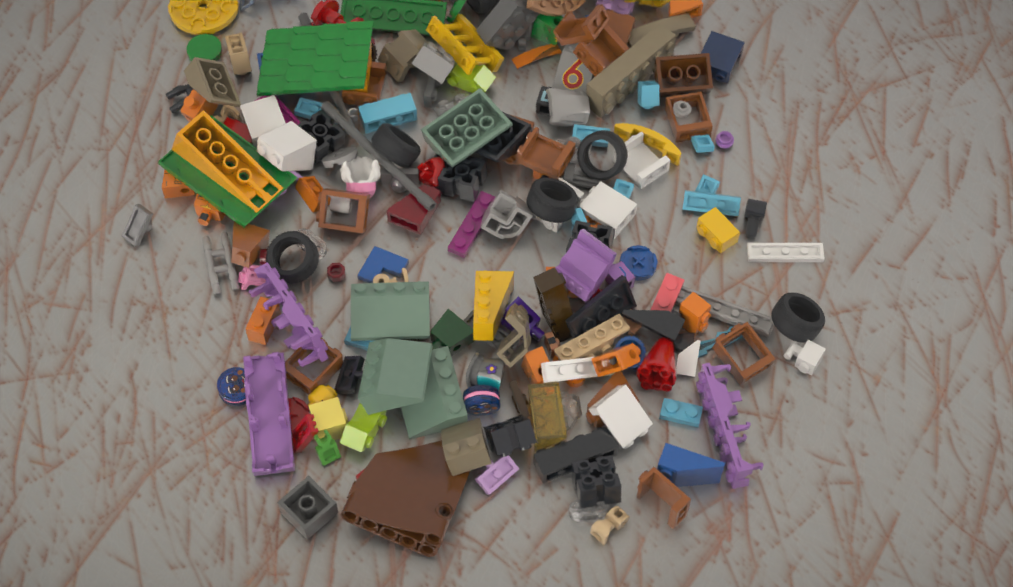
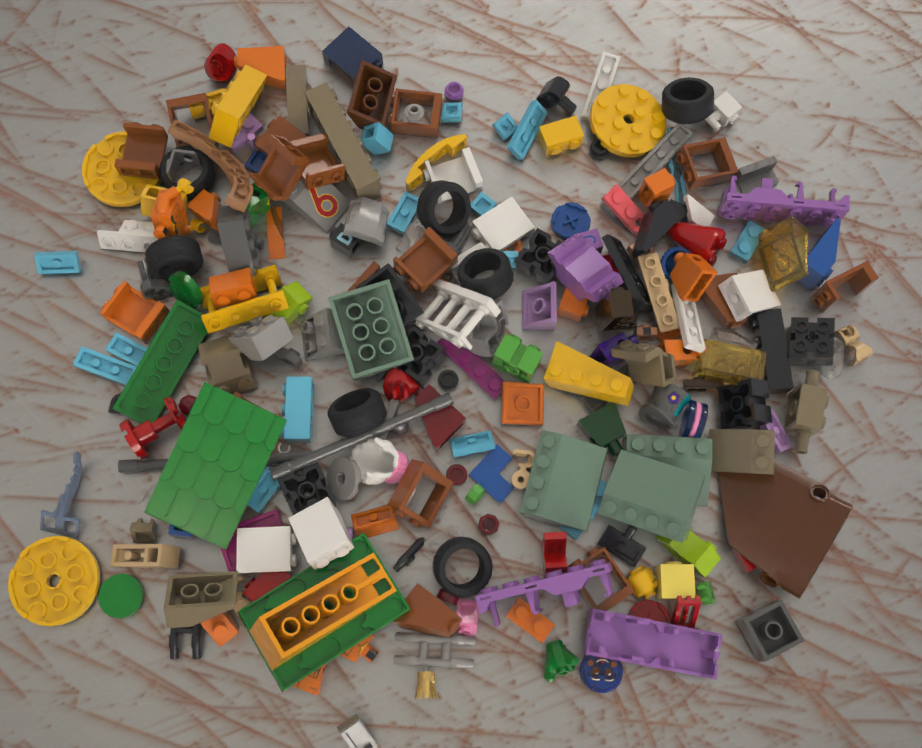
camera: 75 degrees left, 15 degrees up
none -> dark tan tile [130,518,157,544]
none -> orange brick [209,267,257,309]
none -> piece [392,537,425,572]
none -> white fence [412,279,501,350]
none -> pearl gold piece [414,666,438,699]
none -> black plate [438,370,459,390]
none -> dark red tile [446,464,467,486]
none -> medium azure plate [449,430,495,457]
none -> bright green tile [465,483,485,505]
none -> bright green brick [492,334,543,383]
none -> orange plate [501,381,544,426]
none -> lavender slope [522,281,557,331]
none -> red brick [542,532,568,578]
none -> green rock [544,640,579,682]
none -> yellow plate [589,84,666,158]
none -> black plate [589,139,609,159]
none -> flat silver panel [736,156,779,194]
none -> clear yellow slope [758,216,808,292]
none -> dark tan brick [783,370,829,454]

